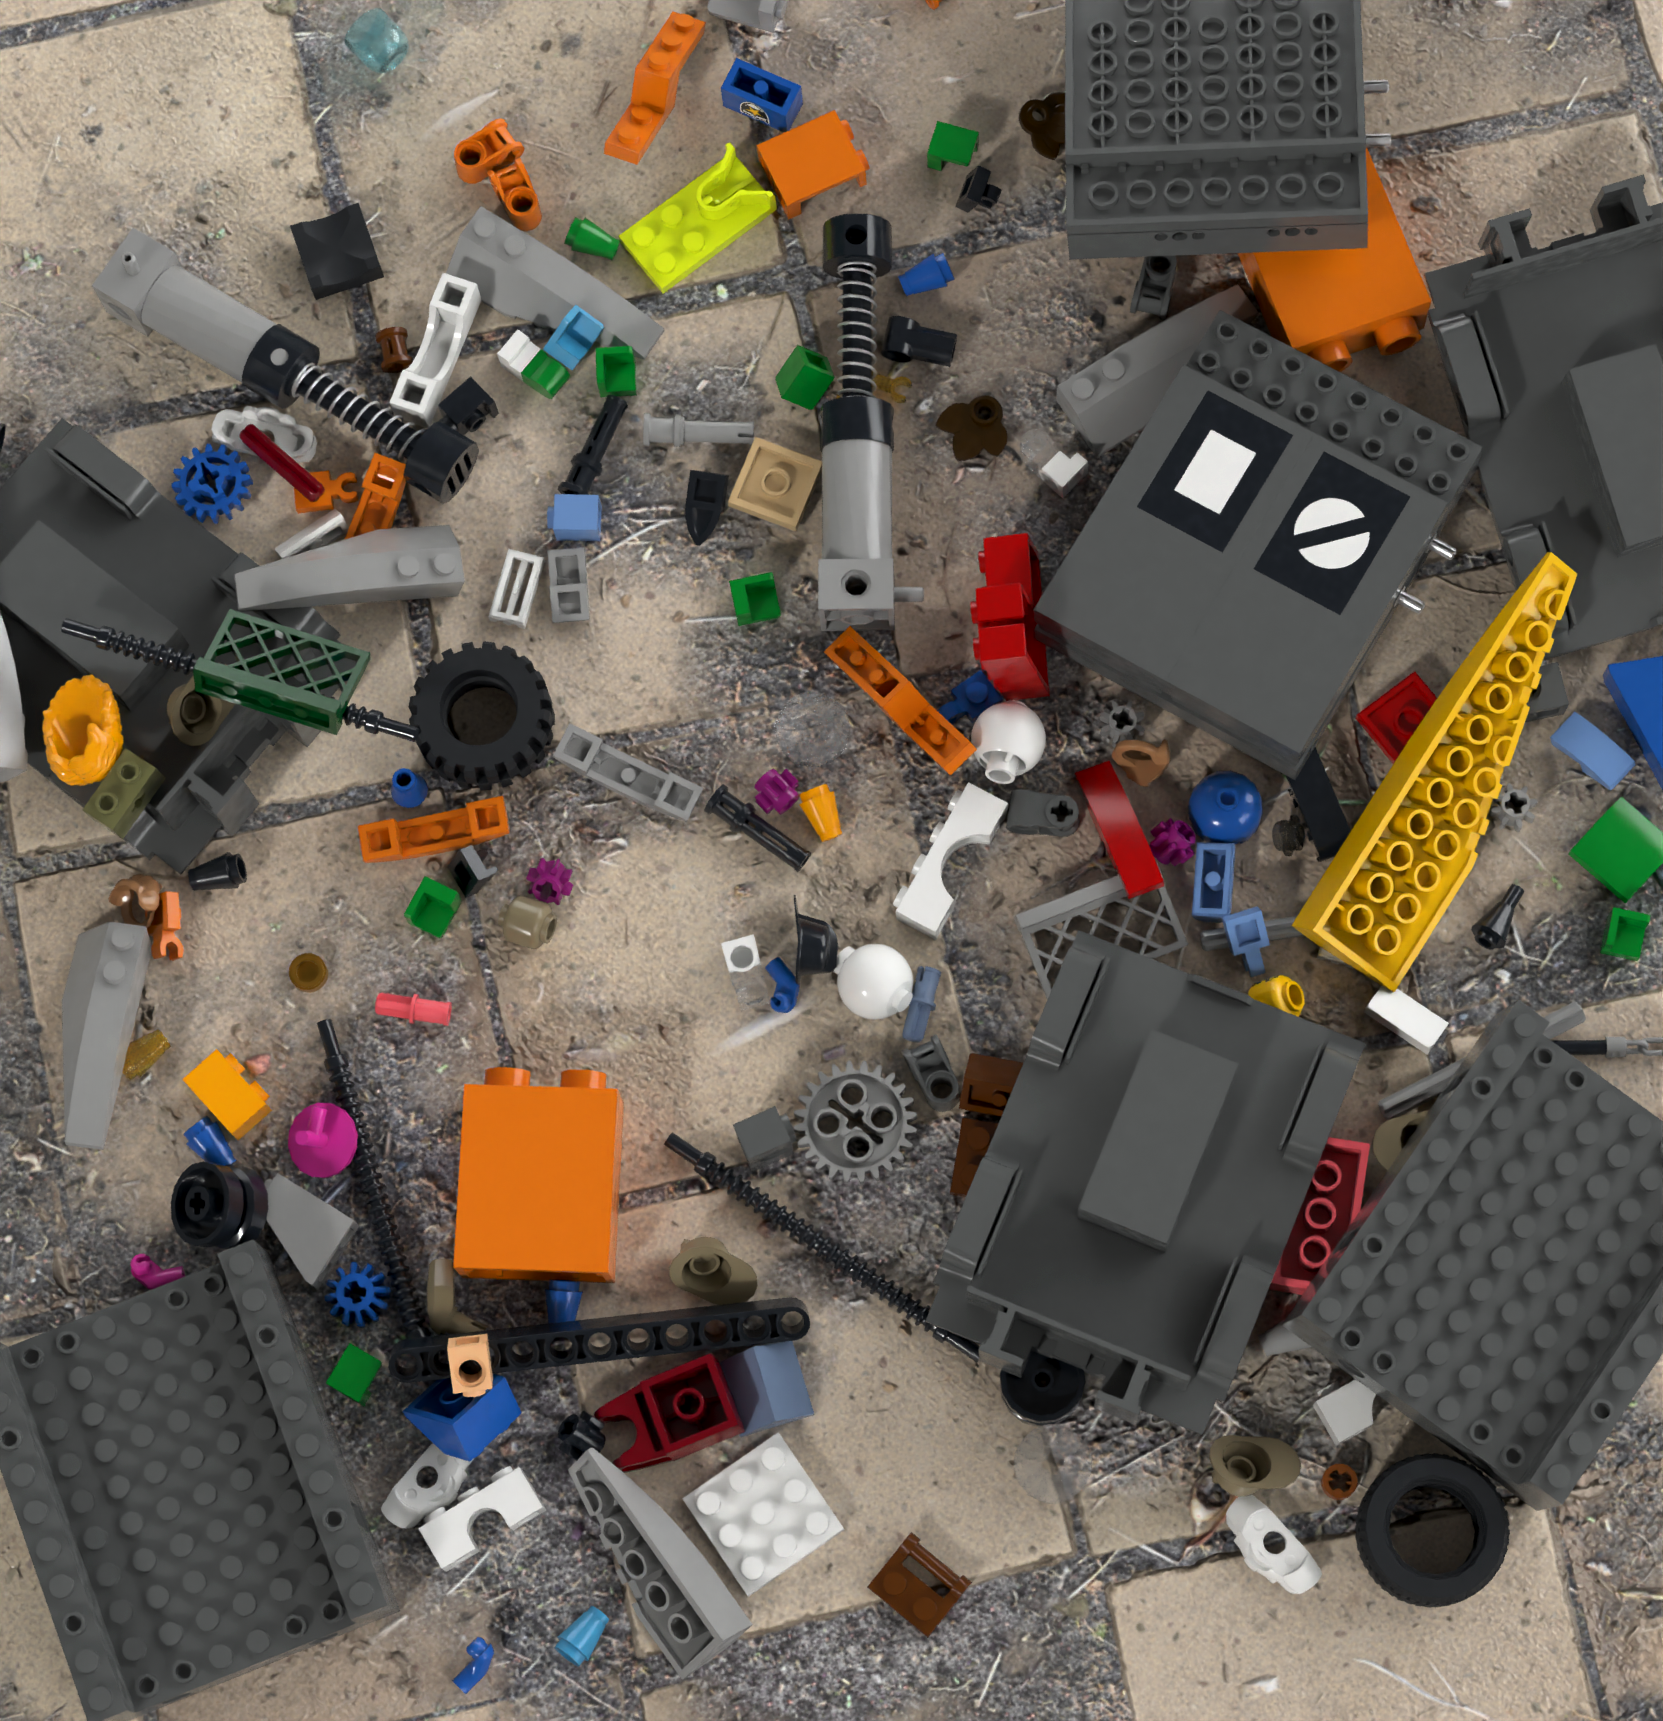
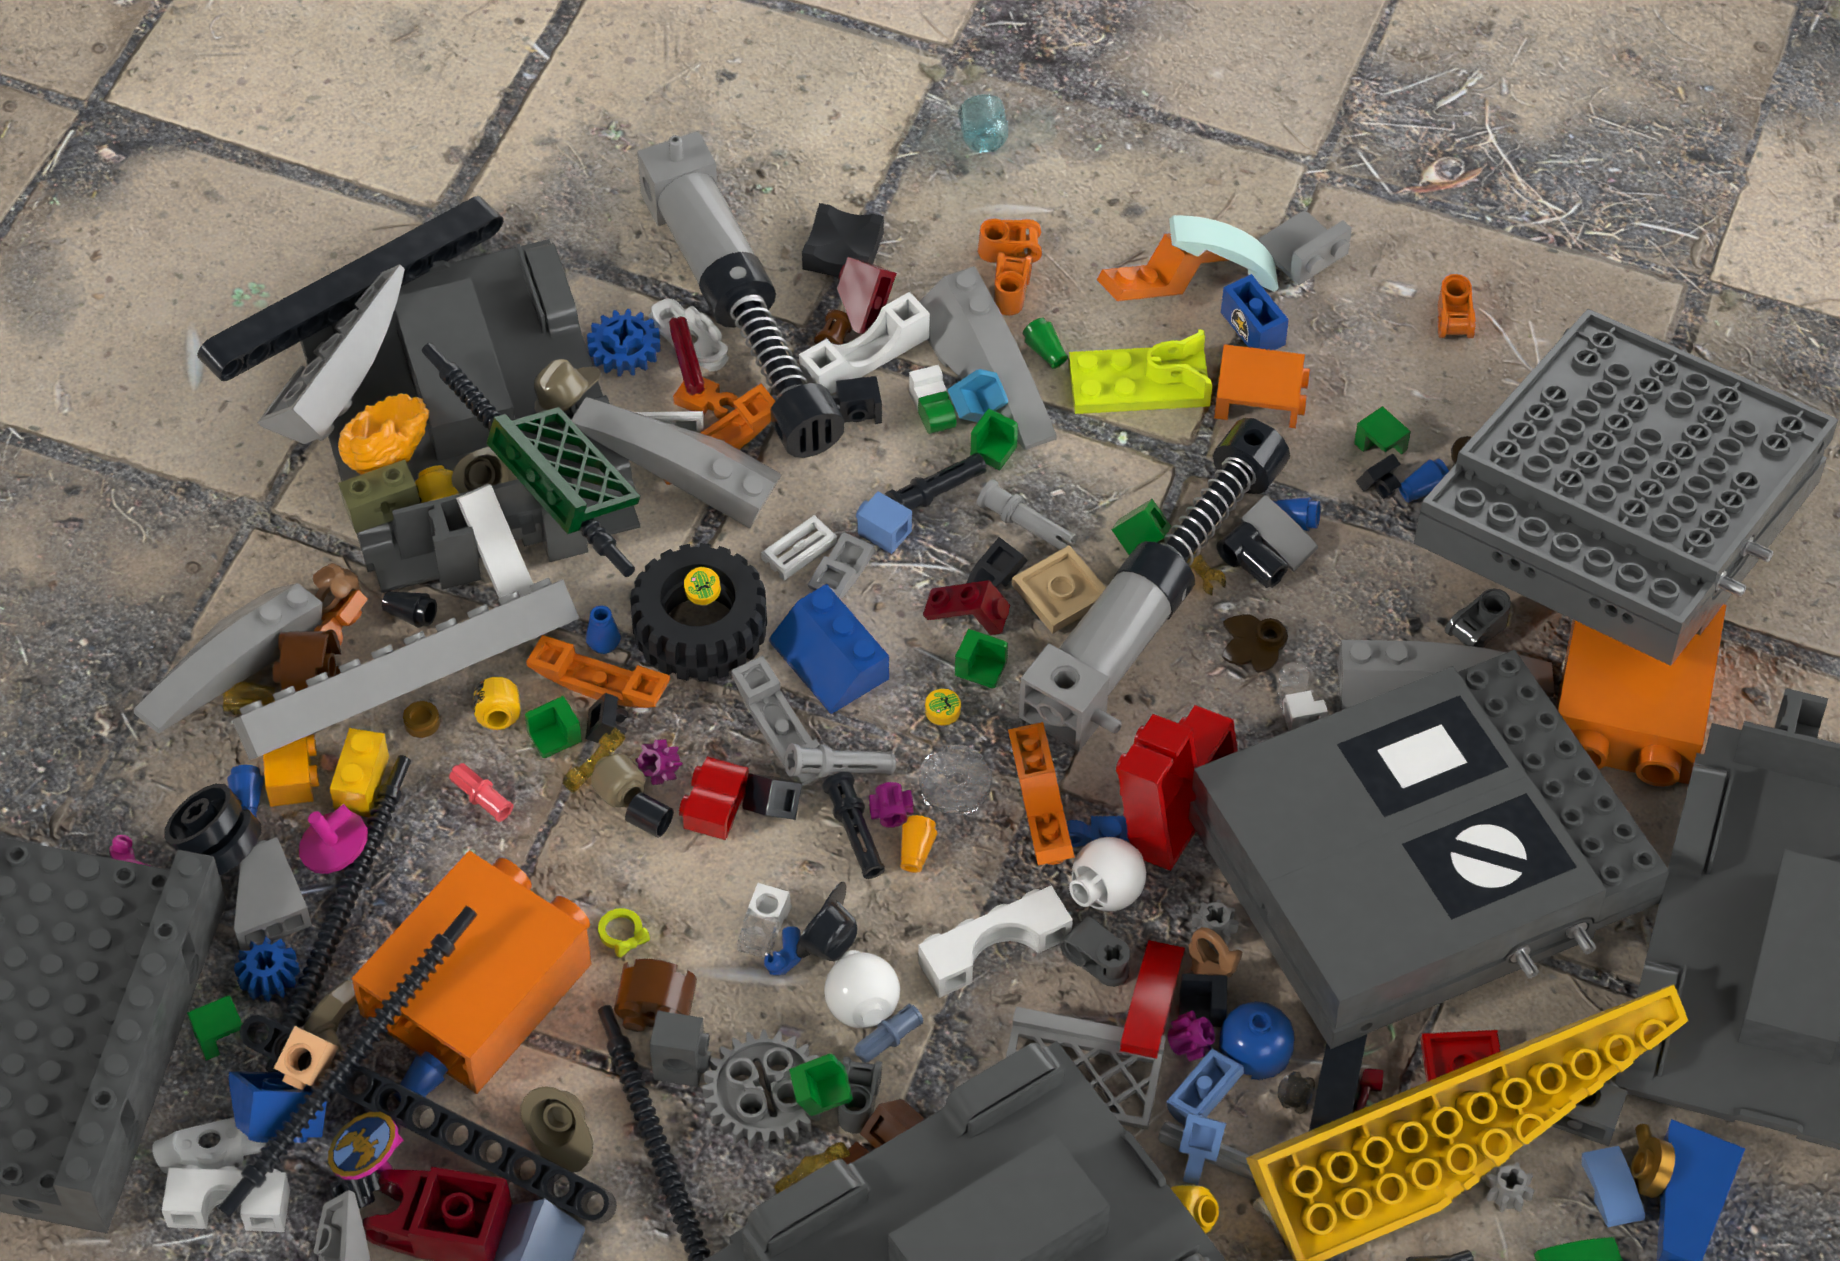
camera: 25 degrees right, 20 degrees down
none -> black hose [217,906,477,1218]
none -> light grey brick [232,578,580,760]
none -> reddish brown brick [273,631,341,692]
none -> shield [328,1112,404,1180]
none -> yellow brick [330,728,389,817]
none -> yellow head [415,465,460,503]
none -> white tile [456,484,533,598]
none -> yellow head [473,677,521,730]
none -> dark tan piece [534,359,601,413]
none -> clear yellow arm [562,727,626,793]
none -> neon yellow piece [598,908,650,958]
none -> reddish brown brick [614,959,697,1032]
none -> black beam [625,792,674,838]
none -> red brick [679,756,749,840]
none -> tile [684,567,721,605]
none -> black panel [742,773,802,820]
none -> blue slope [769,584,889,714]
none -> clear yellow arm [774,1142,851,1194]
none -> light grey pin [785,744,896,777]
none -> green panel [789,1054,853,1117]
none -> slope [837,257,897,334]
none -> dark red bracket [923,580,1011,635]
none -> tile [925,689,961,726]
none -> light aqua slope [1169,215,1278,292]
none -> black panel [1179,974,1227,1027]
none -> light grey slope [1241,495,1318,572]
none -> dark red hand [1353,1068,1384,1113]
none -> blue cone [1398,458,1449,503]
none -> pearl gold piece [1631,1123,1675,1198]

